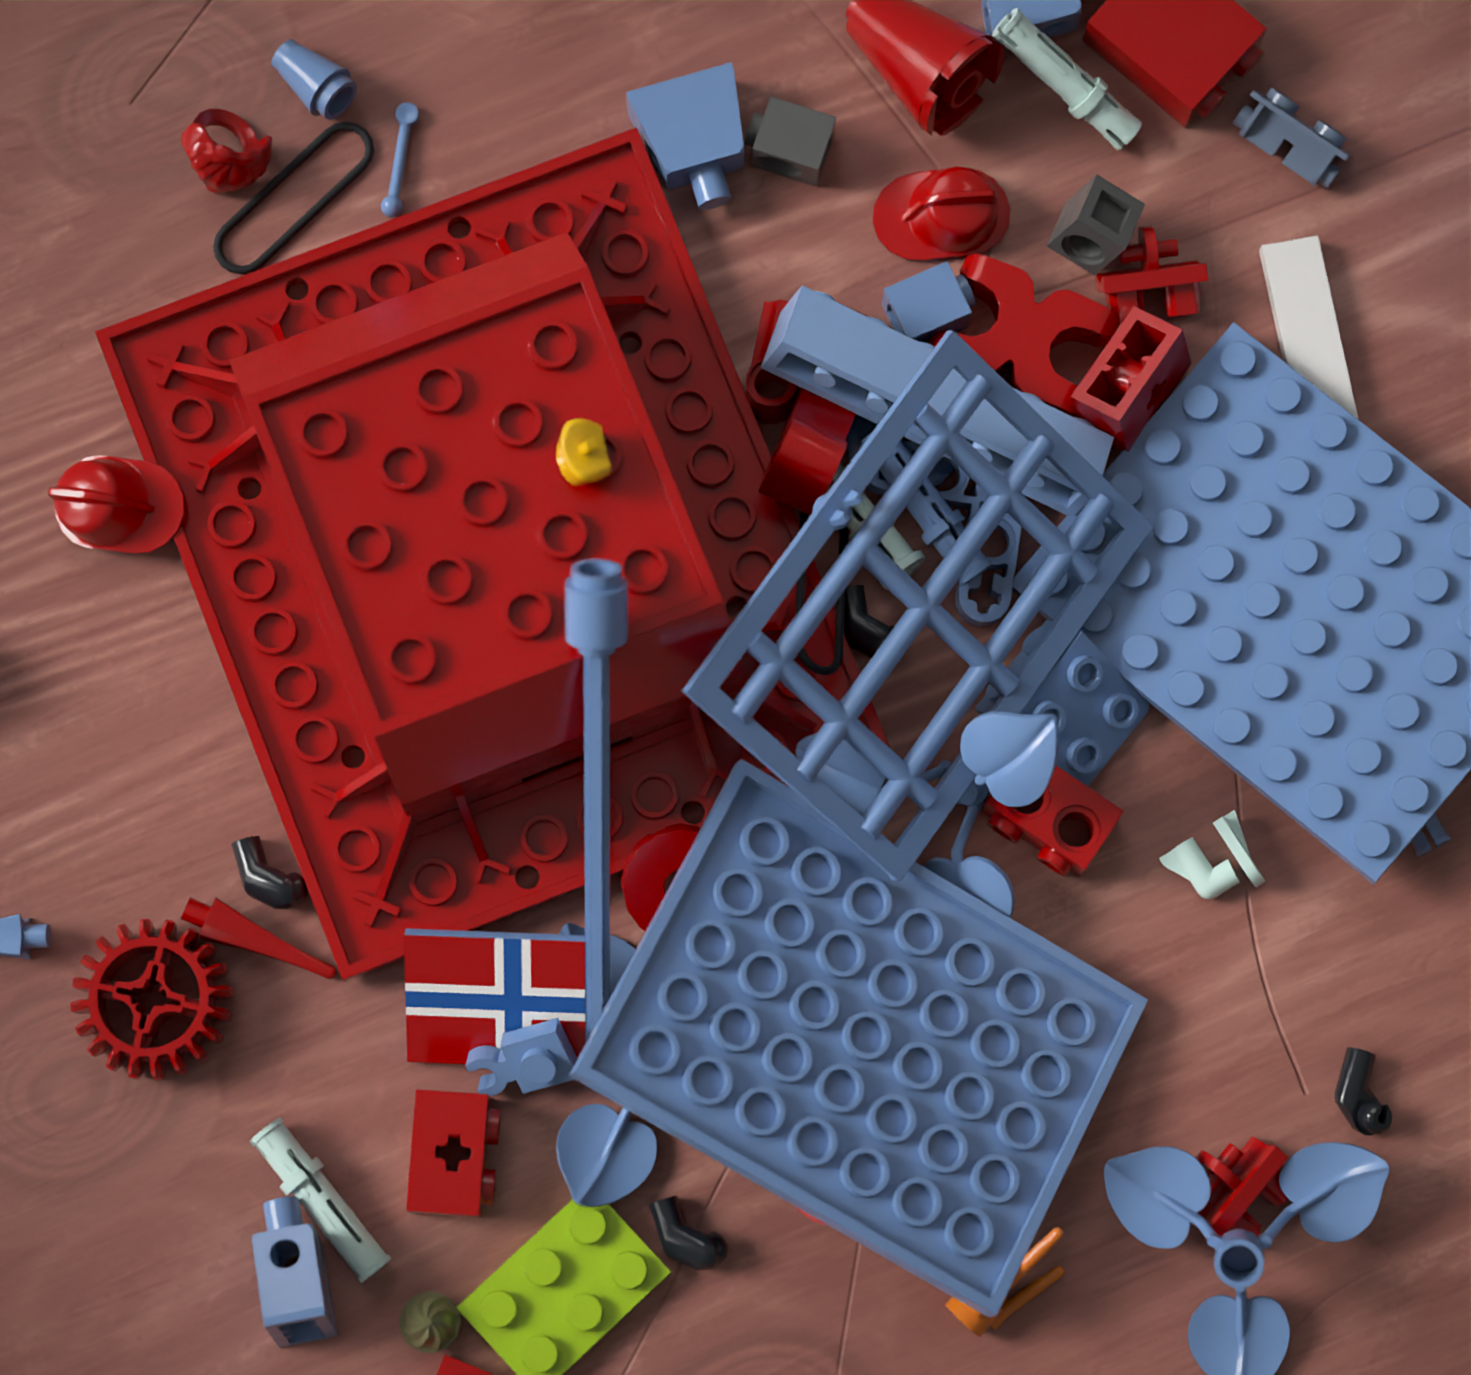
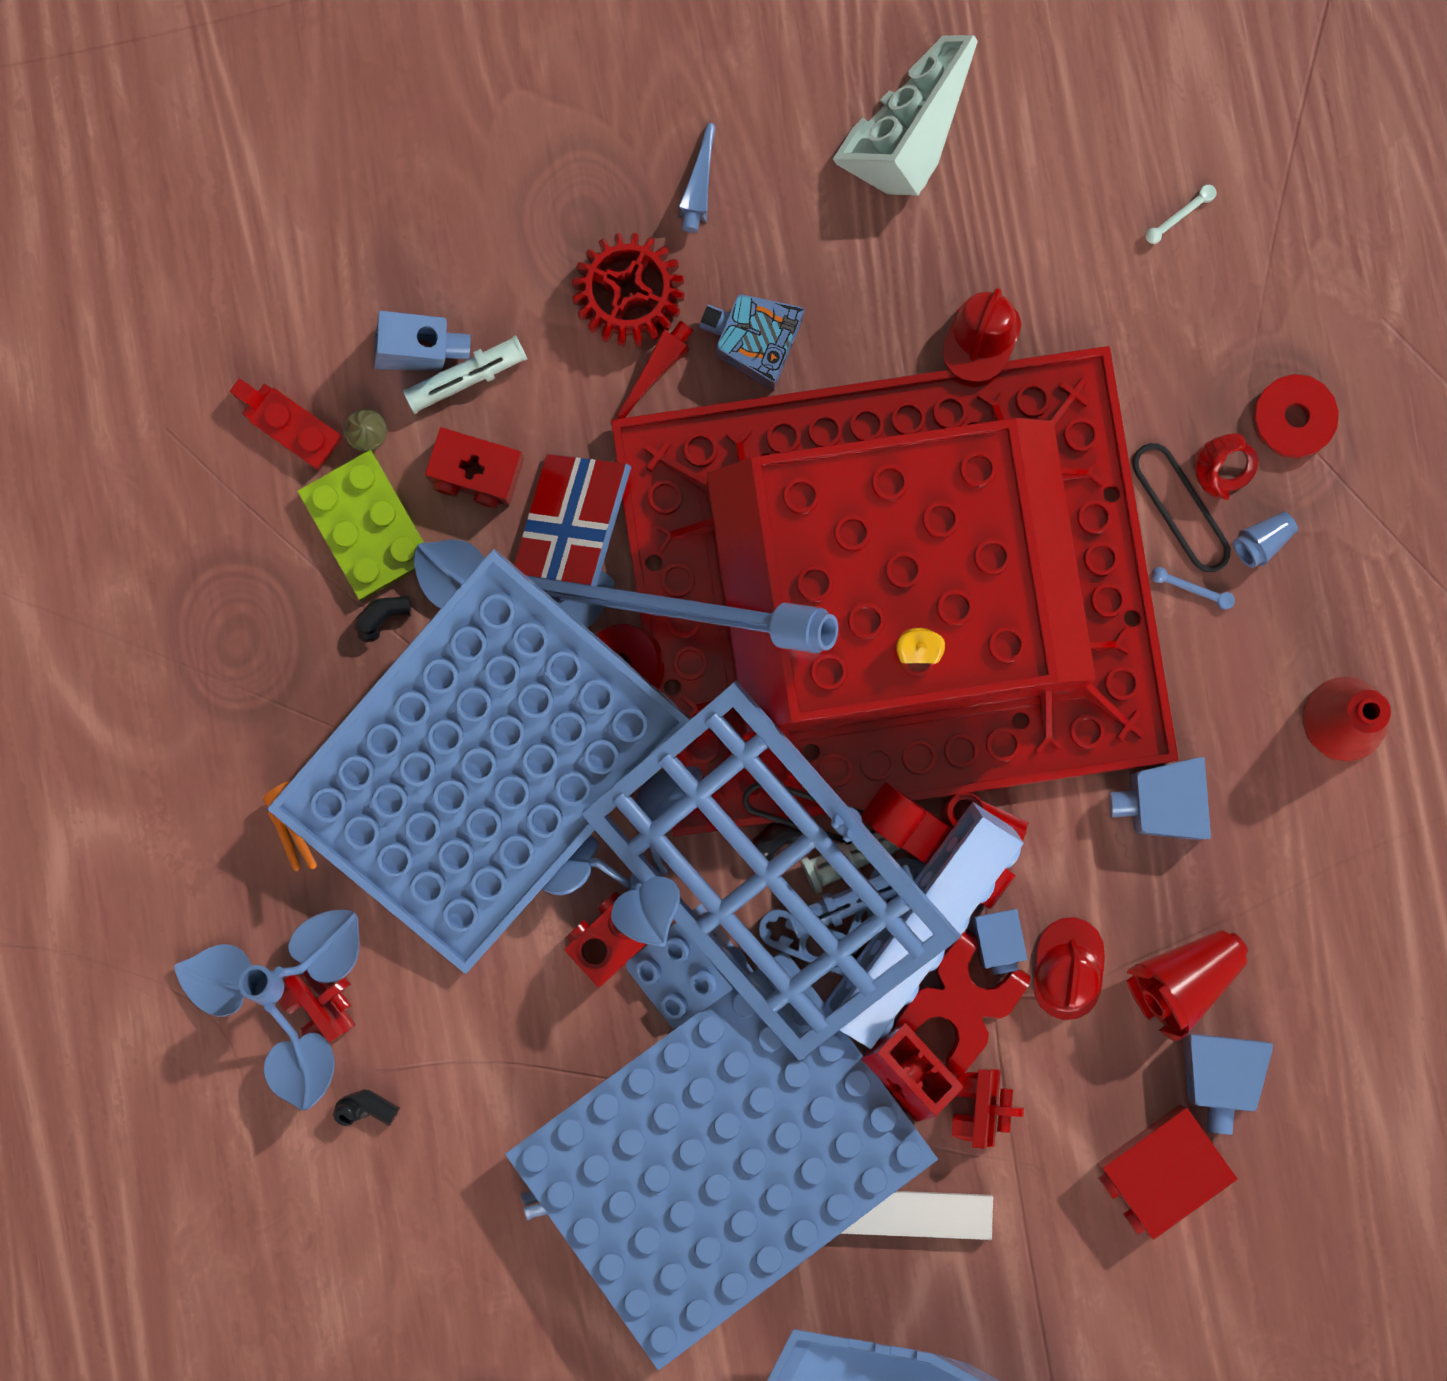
camera: 105 degrees right, 5 degrees up
black arm [231,836,307,909] -> none
medium blue plate [466,1018,578,1096] -> none
dark grey brick [745,96,836,187] -> none
light aqua pin [992,8,1142,150] -> none
dark grey brick [1047,174,1145,276] -> none
light aqua piece [1159,810,1266,899] -> none
sand blue hinge [1233,87,1352,188] -> none
none -> torso [699,294,805,391]
none -> red tile [1253,374,1339,459]

